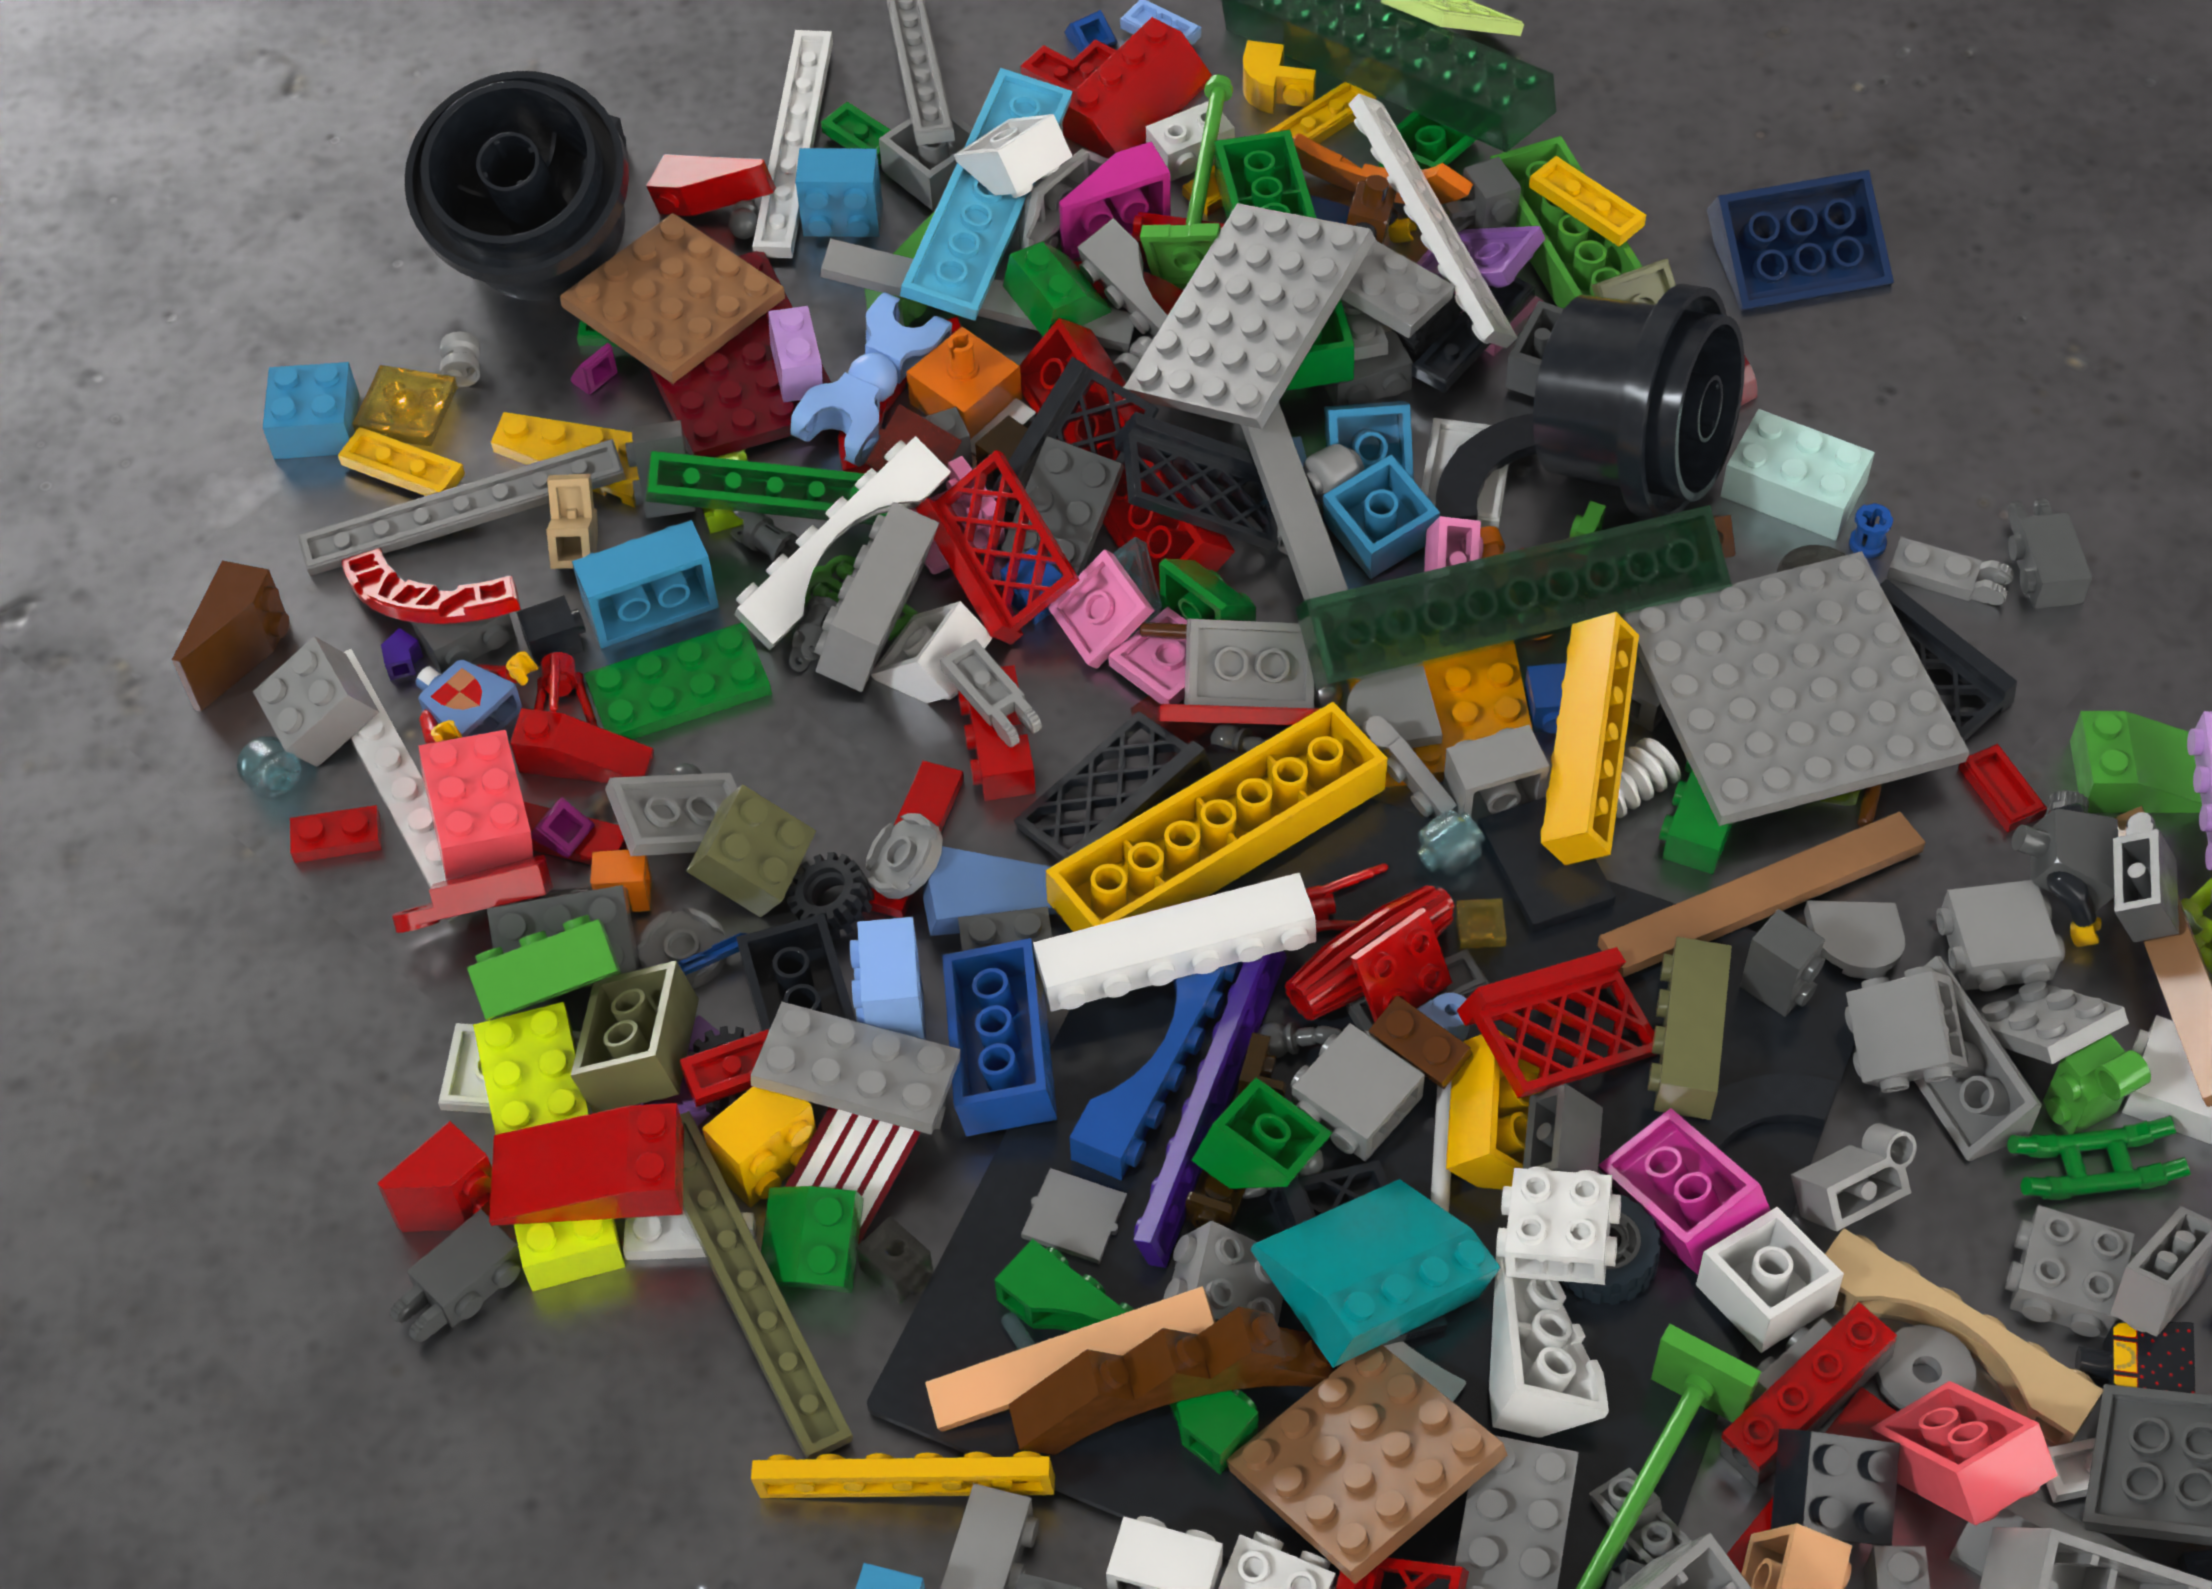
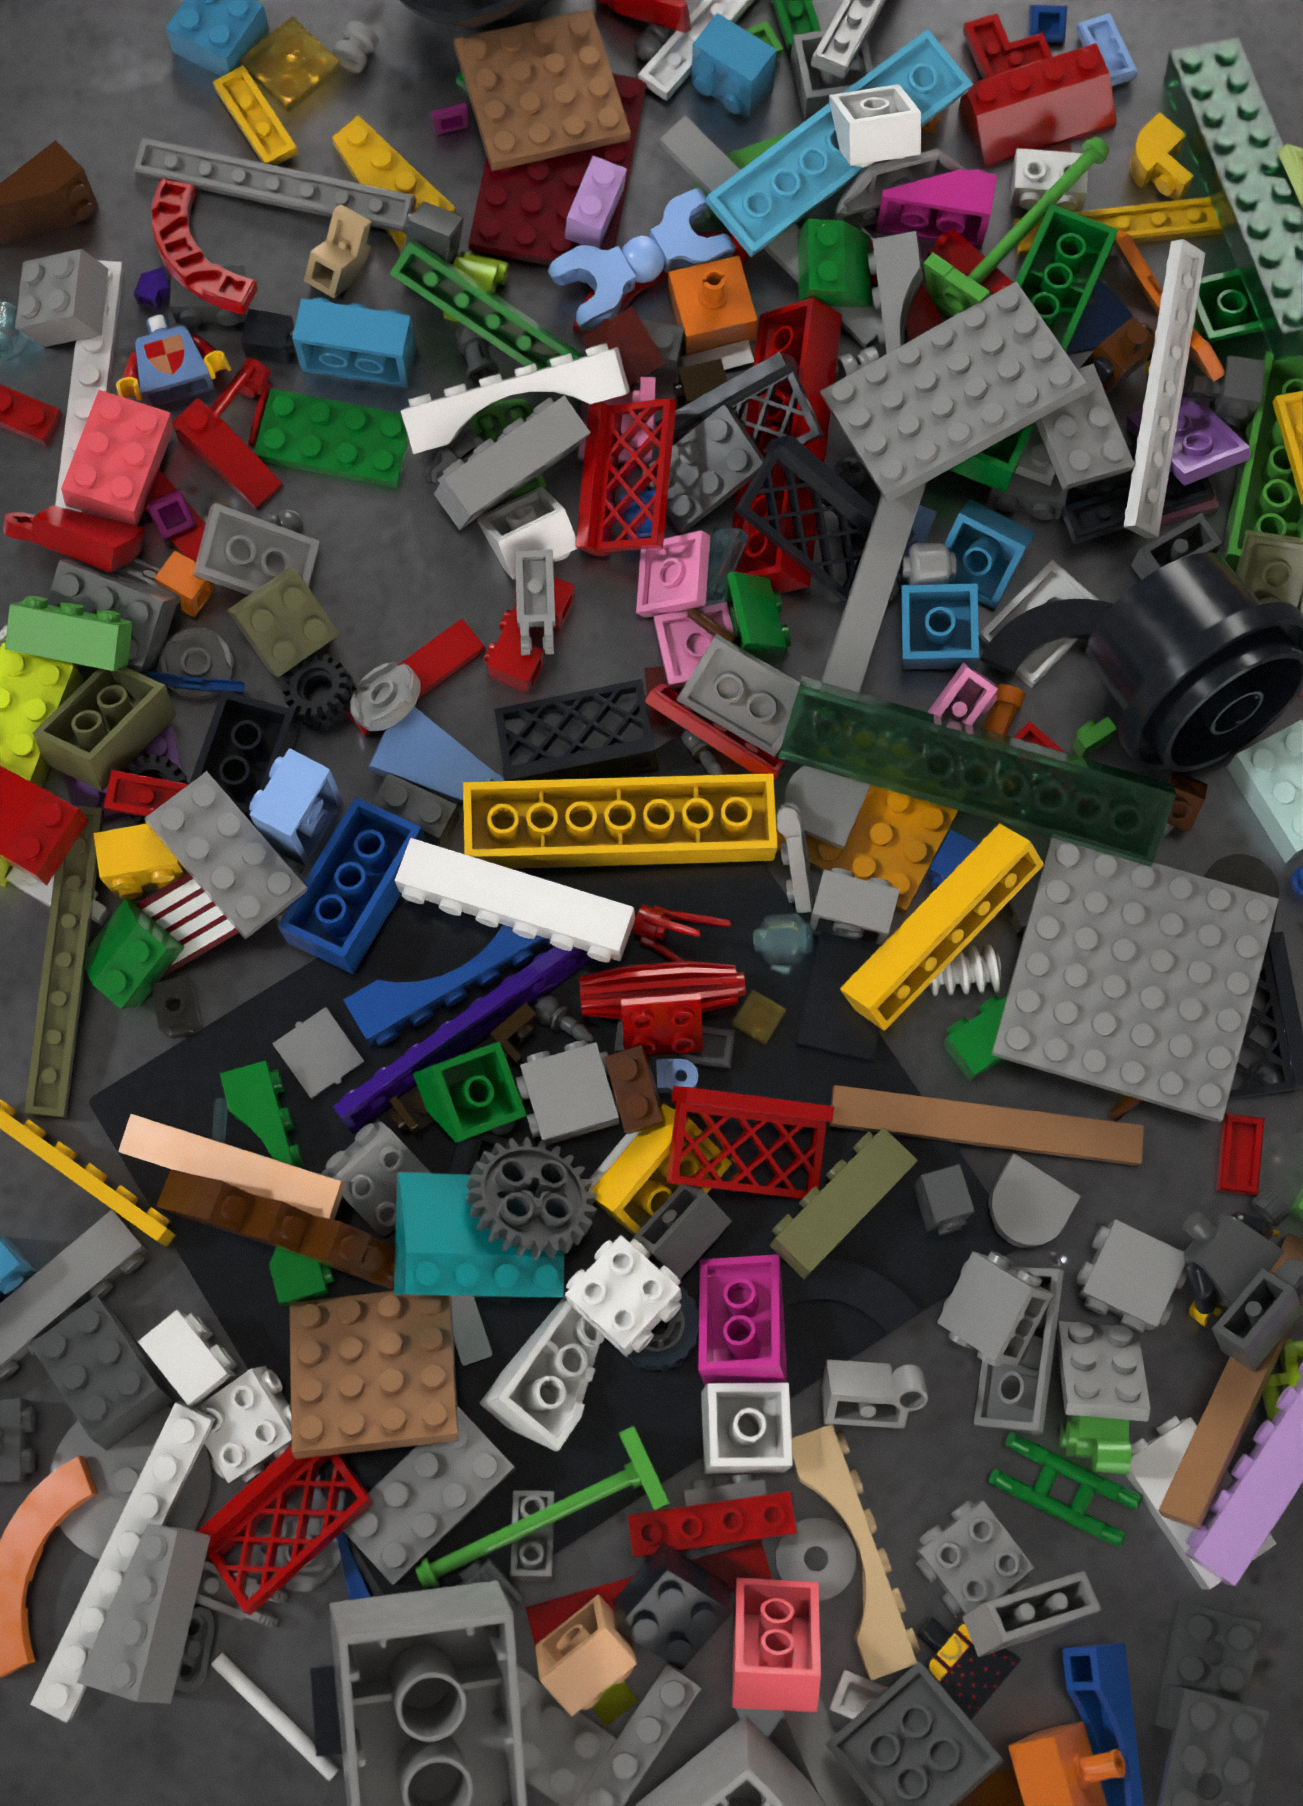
camera: 30 degrees right, 20 degrees up
none -> dark grey gear [466,1137,597,1260]

